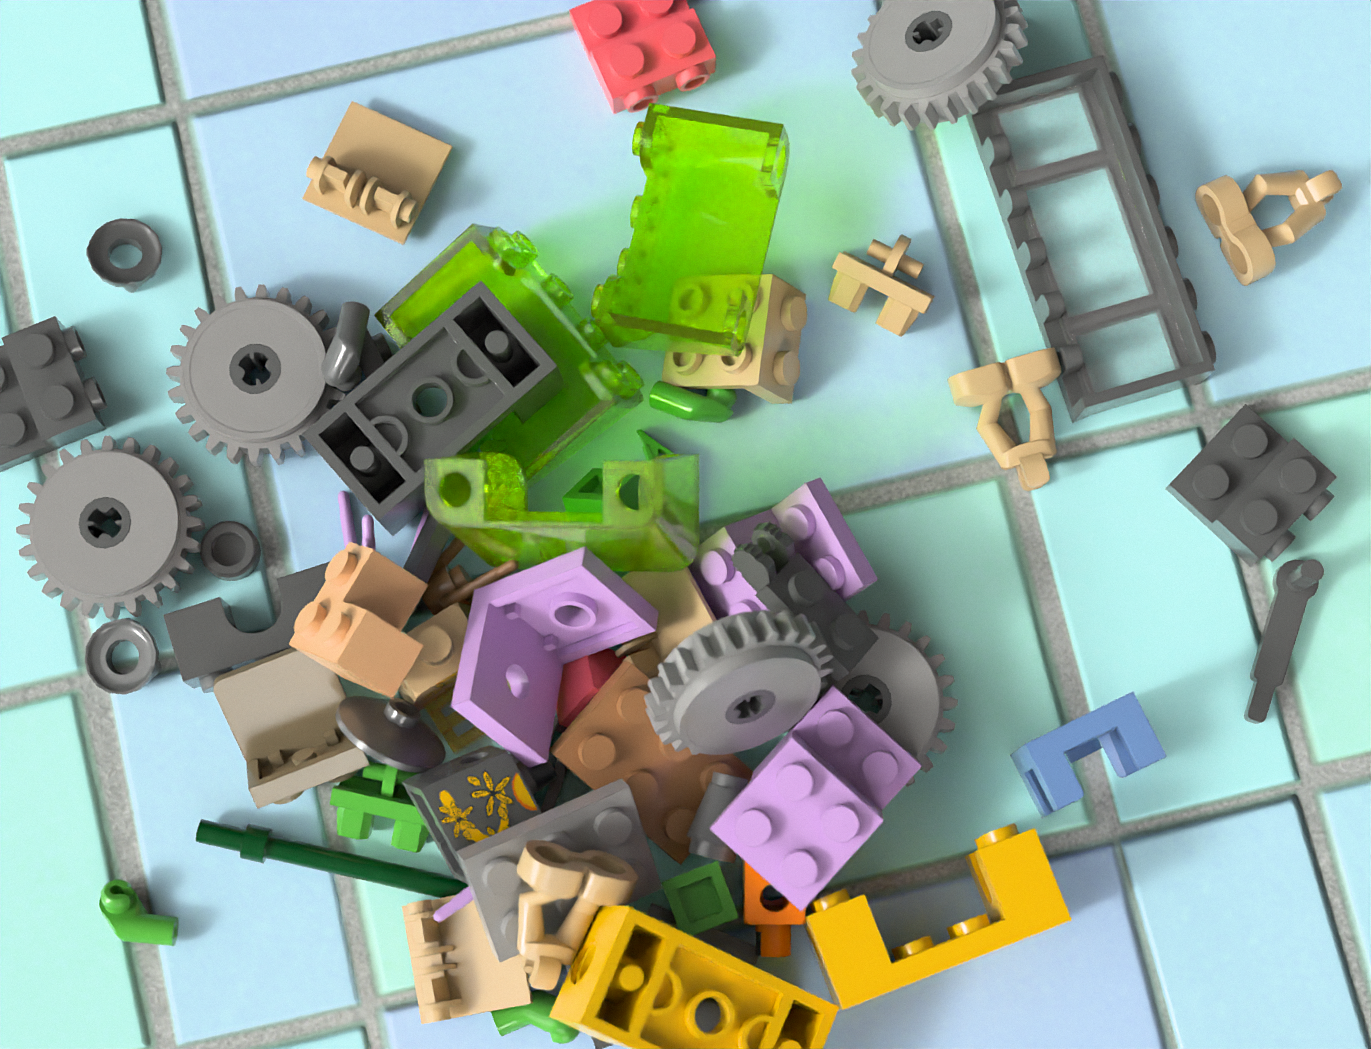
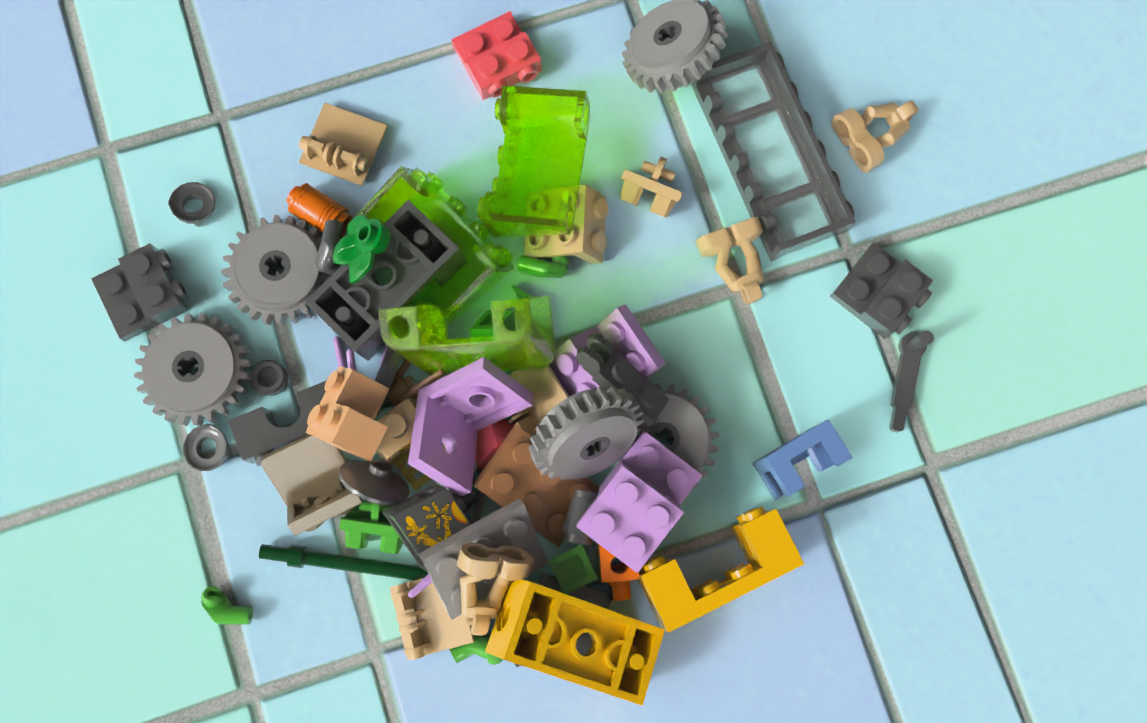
camera: 10 degrees left, 0 degrees up
none -> orange head [287,183,353,236]
none -> green plate [333,215,391,284]

